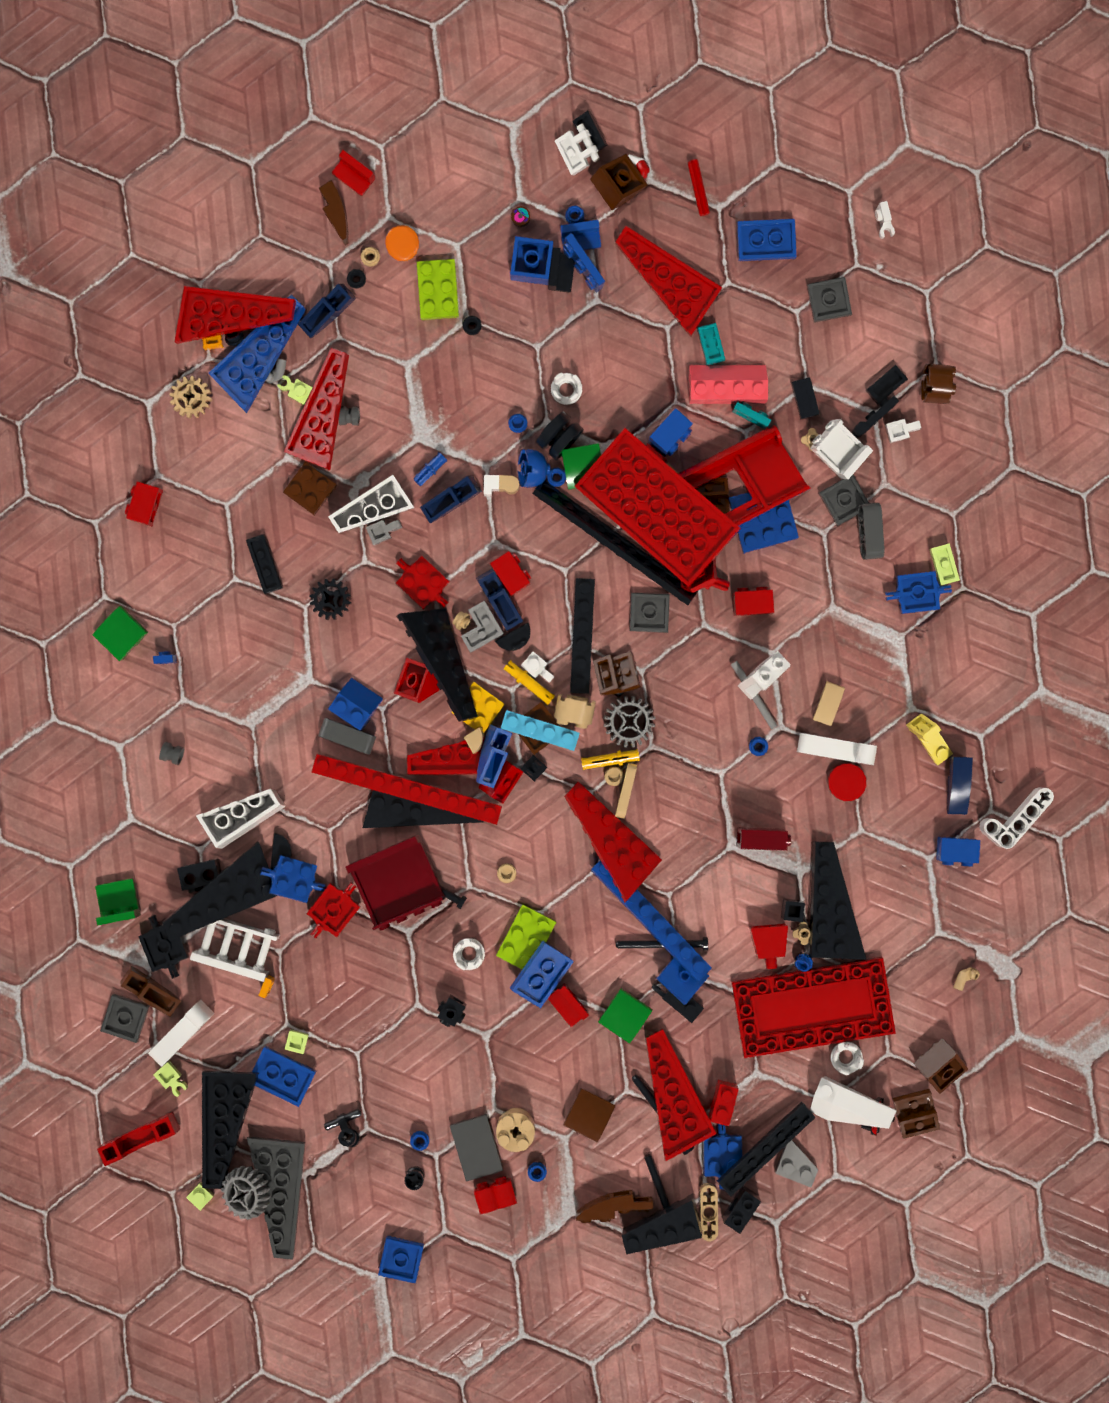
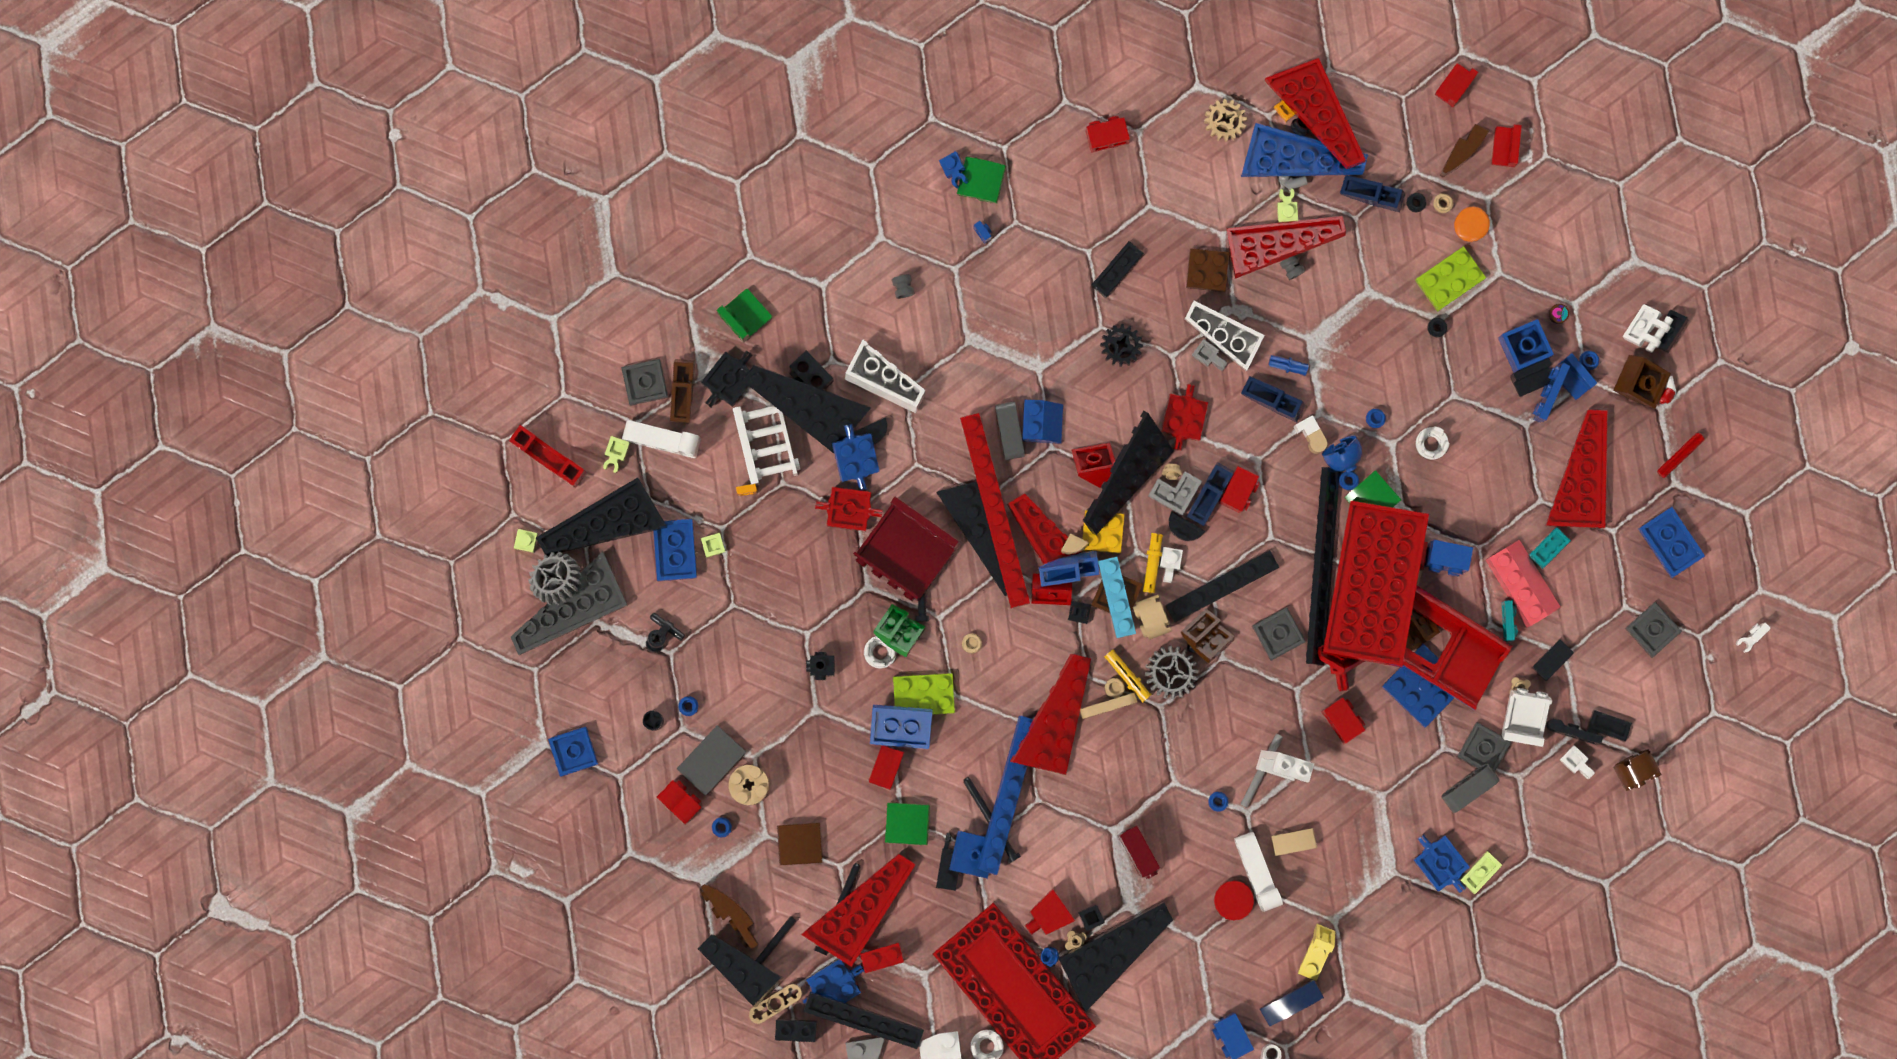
camera: 55 degrees right, 5 degrees down
black wheel [536,411,584,461] -> none
none -> green slope [873,604,925,657]
none -> blue plate [939,151,968,189]
none -> red panel [1435,63,1479,107]

